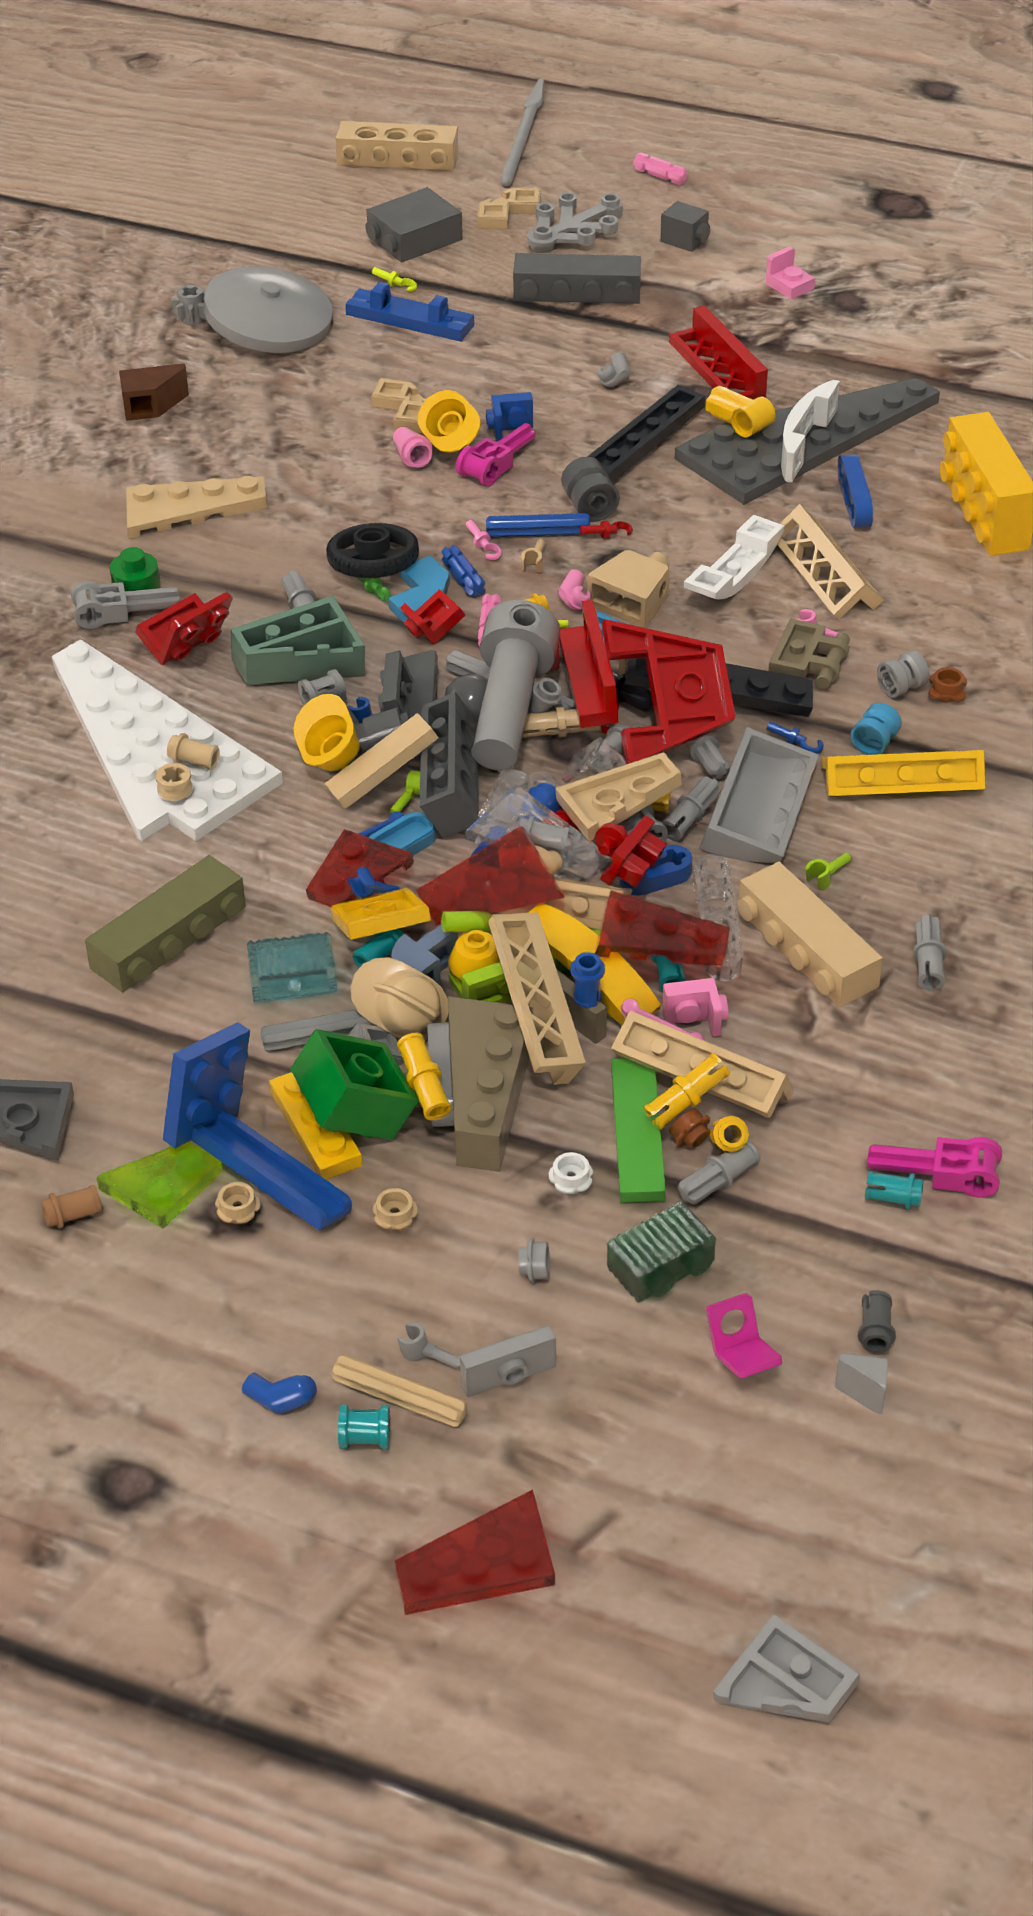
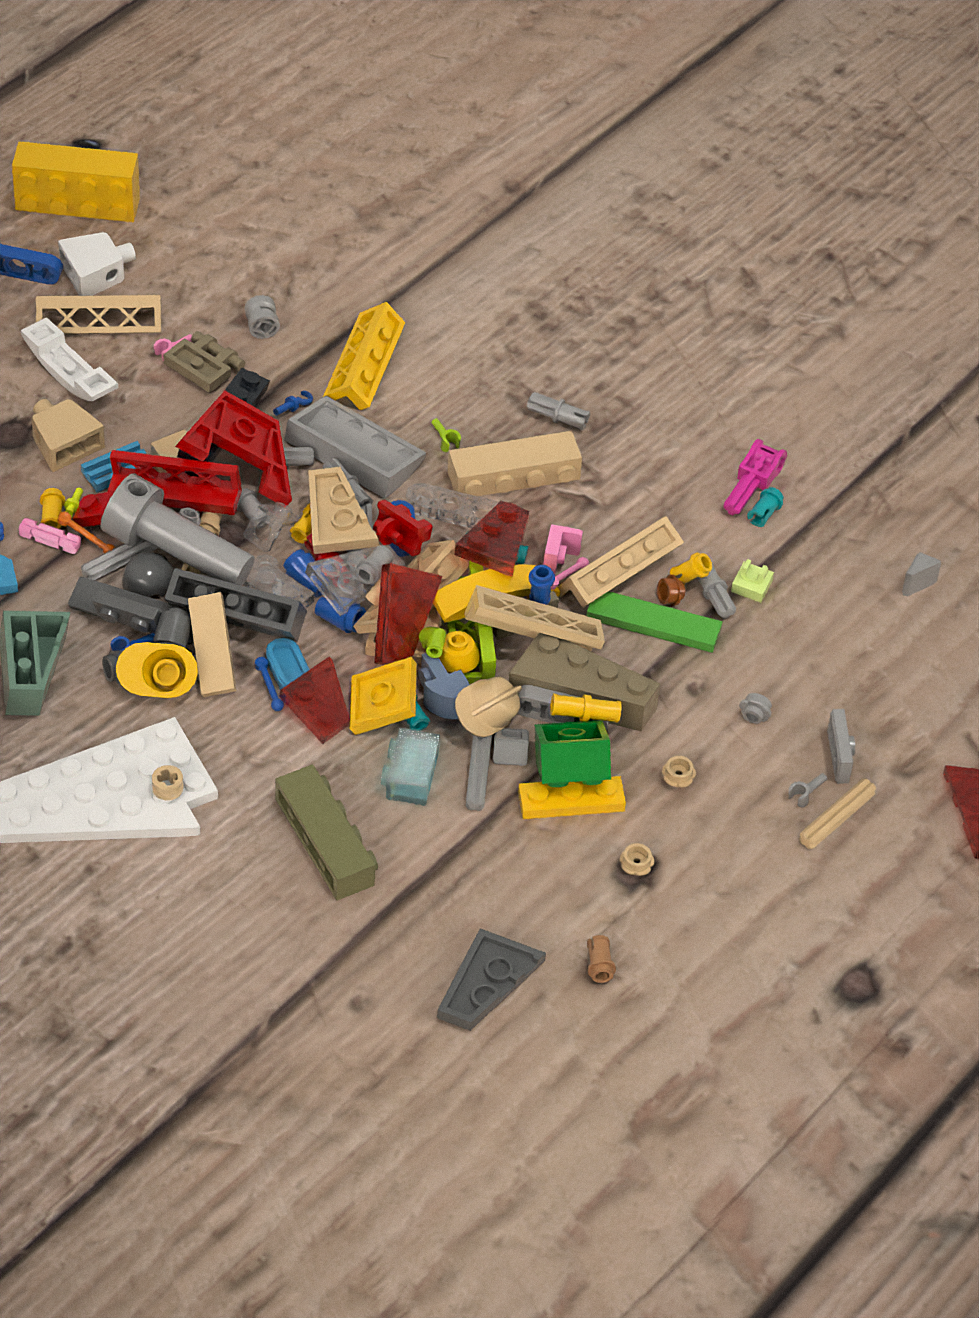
camera: 75 degrees left, 5 degrees up
clear neon green wing [96,1142,223,1229] -> none
blue bracket [163,1022,352,1231] -> none
tan pin [167,733,220,770] -> none
blue arm [242,1373,317,1414] -> none
light grey bush [298,669,347,706] -> none
teal bush [338,1404,390,1449] -> none
blue hand [347,867,401,899] -> none
lime hand [390,771,420,813] -> none
red bracket [400,589,466,645] -> none
white plate [549,1152,593,1194] -> none
bright pink arm [558,569,591,611] -> none
clear green brick [607,1201,716,1303] -> none
yellow pin [643,1053,730,1130] -> none
dark pink bracket [706,1293,783,1378] -> none
dark azure wheel [851,703,902,755] -> none
dark grey pin [858,1290,896,1353] -> none
dark orange plate [928,667,967,702] -> none
none -> white torso [58,232,136,296]
none -> yellowish green tile [731,559,774,603]

